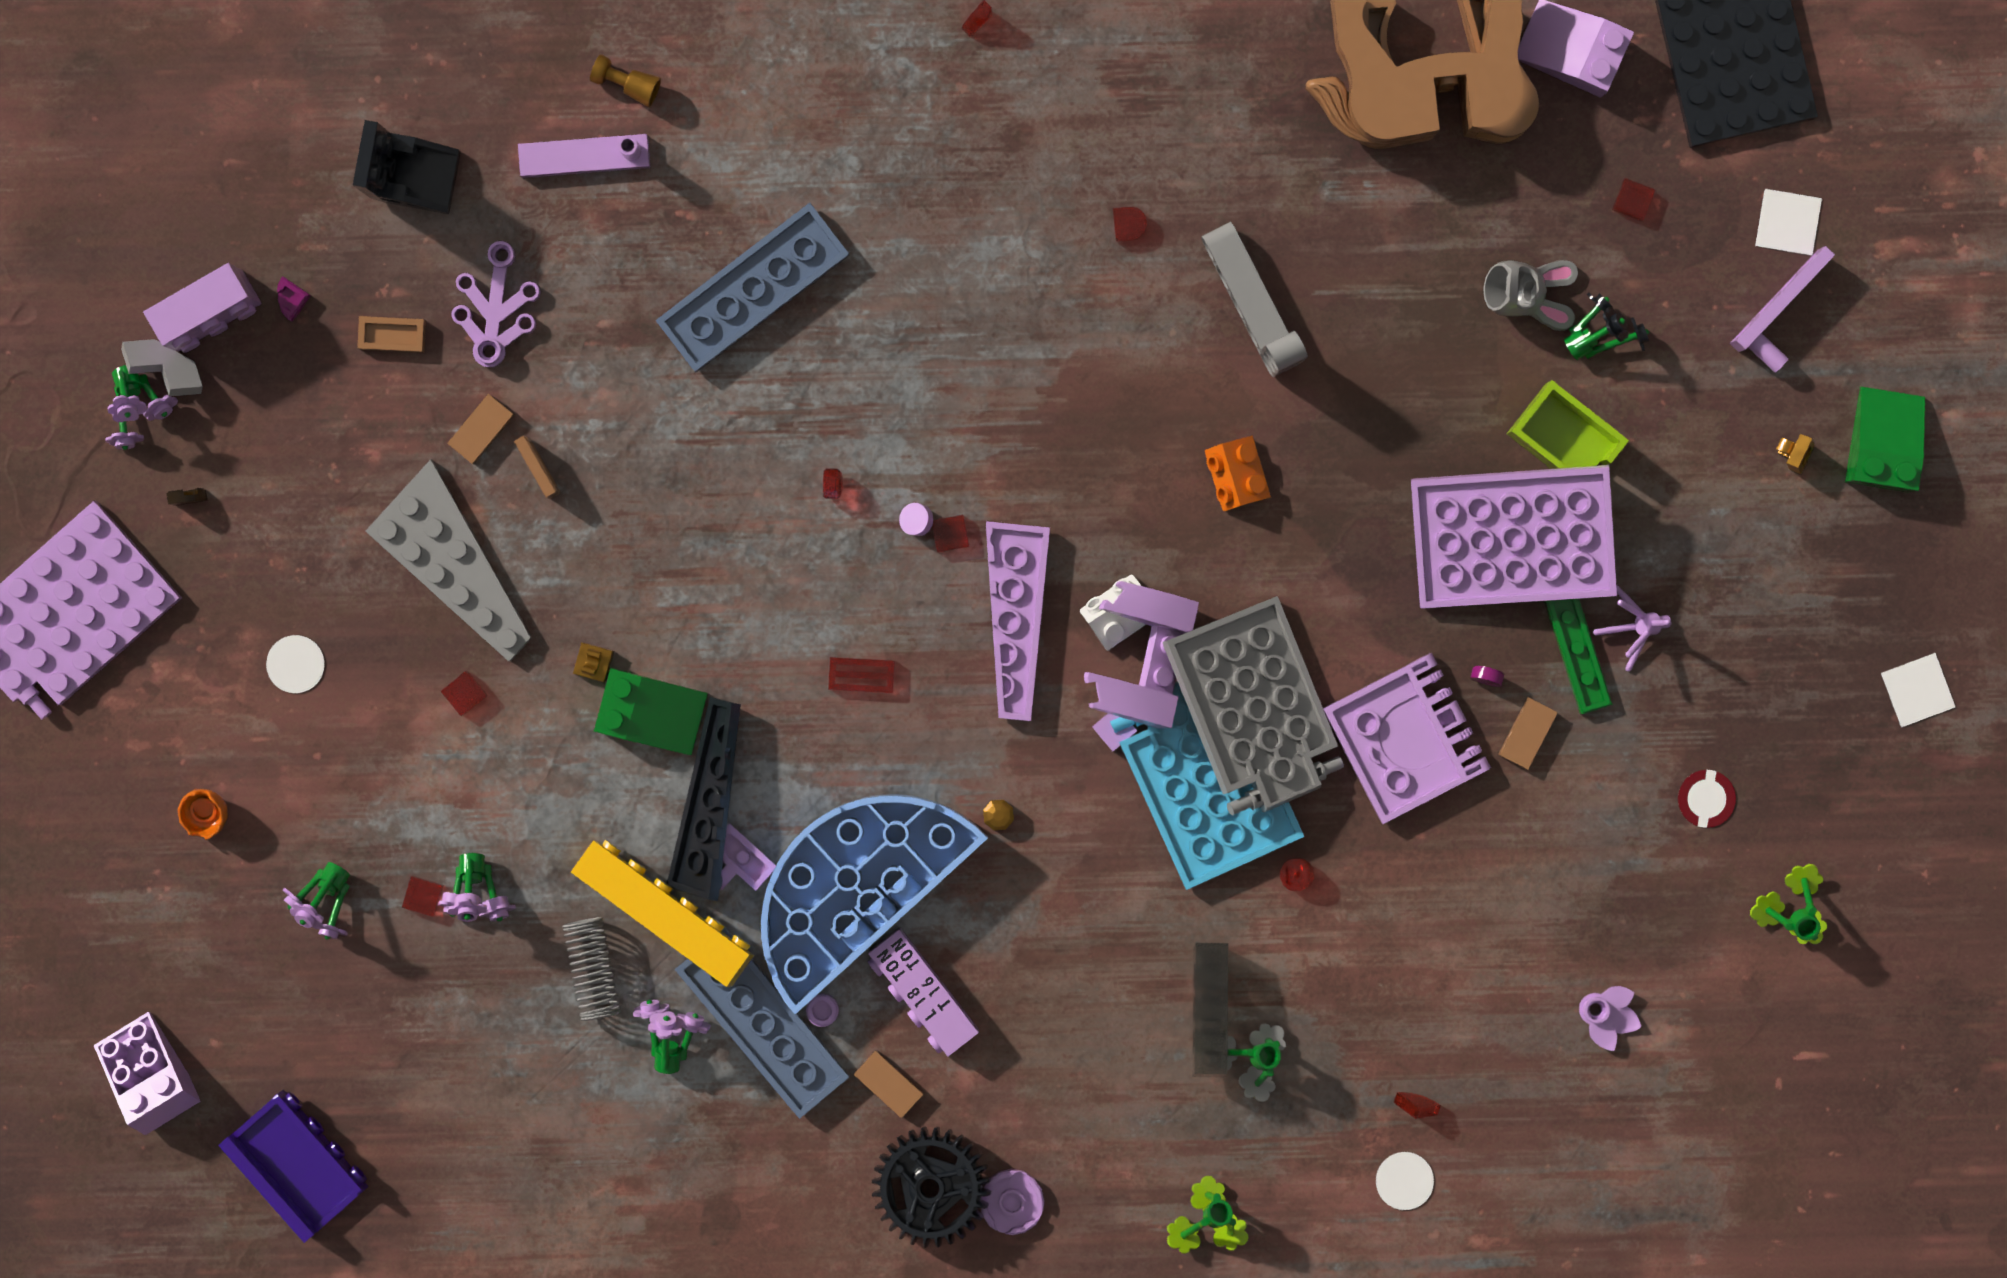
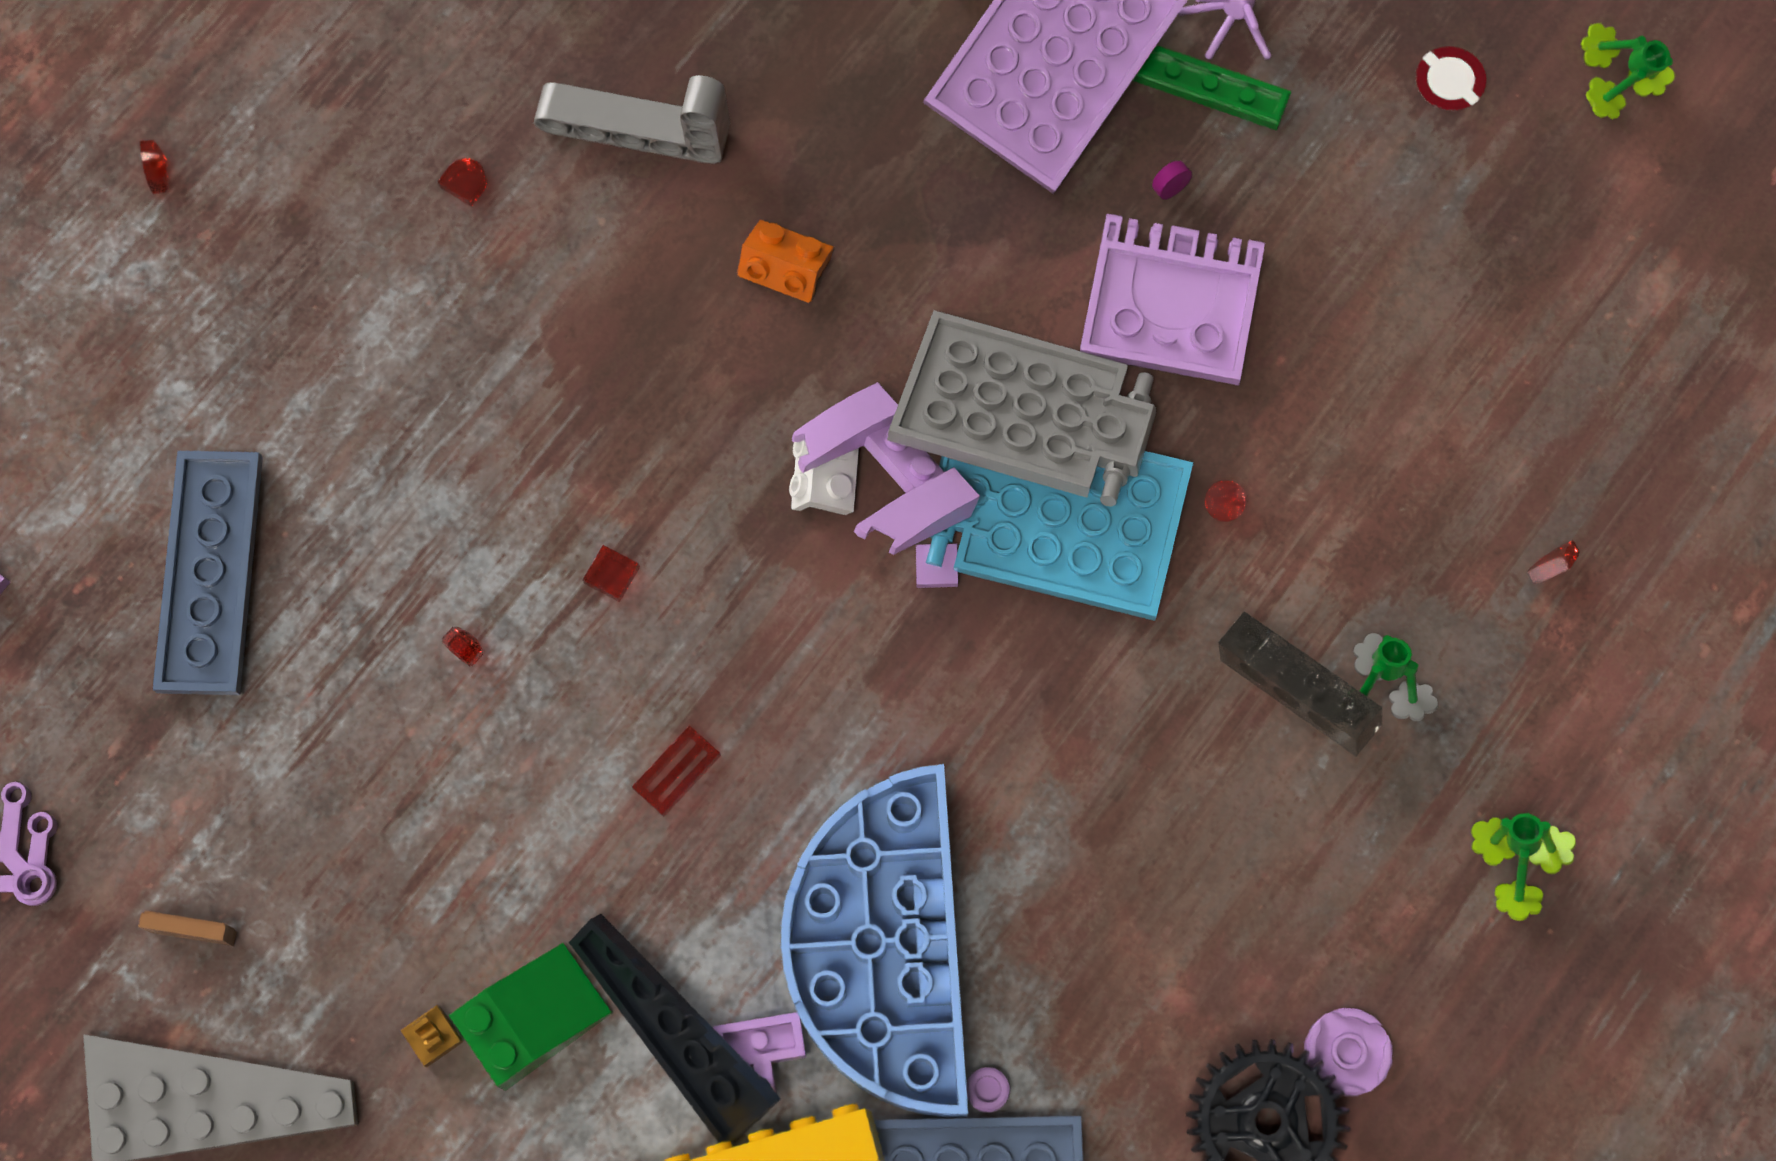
camera: 45 degrees left, 15 degrees down
medium nougat tile [447,394,515,465] -> none
medium nougat tile [854,1050,923,1118] -> none
lavender brick [868,928,979,1056] -> none
lavender tile [899,503,933,536] -> none
pearl gold tile [983,799,1014,831] -> none
lavender wing [986,521,1050,721] -> none
white sticker [1376,1152,1434,1210] -> none
medium nougat tile [1498,697,1558,770] -> none
lavender plate [1579,986,1641,1051] -> none

